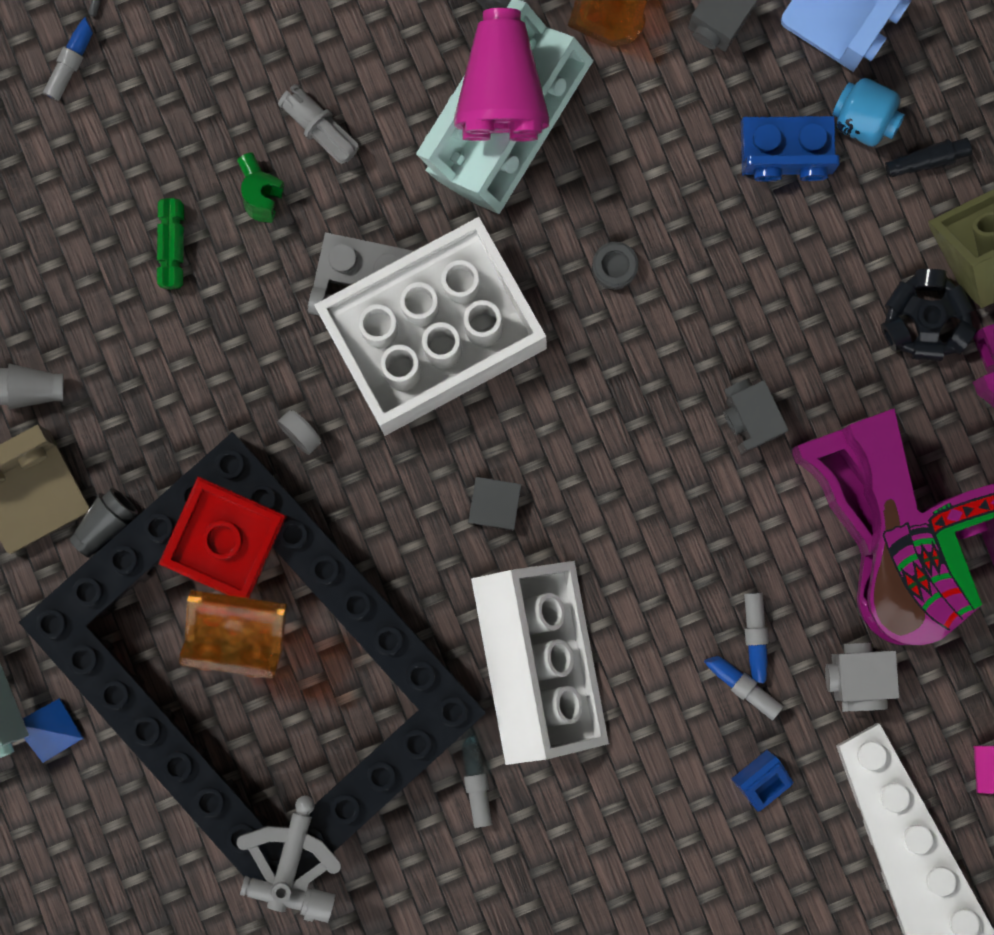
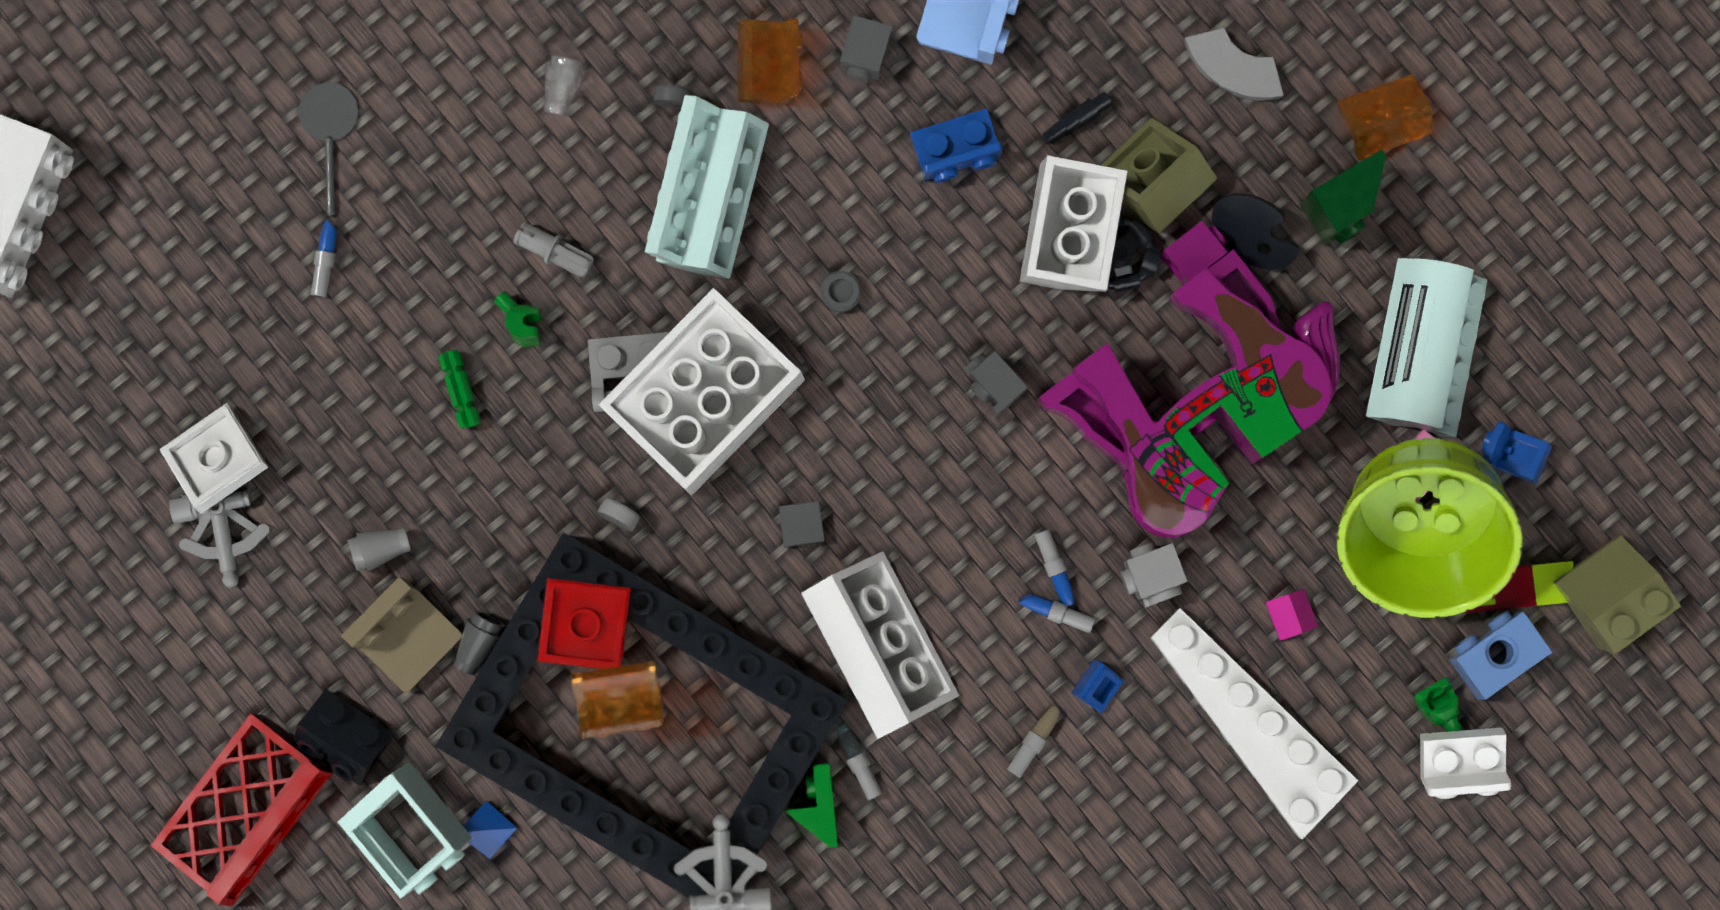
camera: 10 degrees left, 0 degrees up
dark pink cone [454,8,549,142] -> none
dark azure head [832,78,905,147] -> none
none -> green slope [784,763,838,848]
none -> light grey piece [1006,706,1060,778]
none -> white slope [1020,155,1127,292]

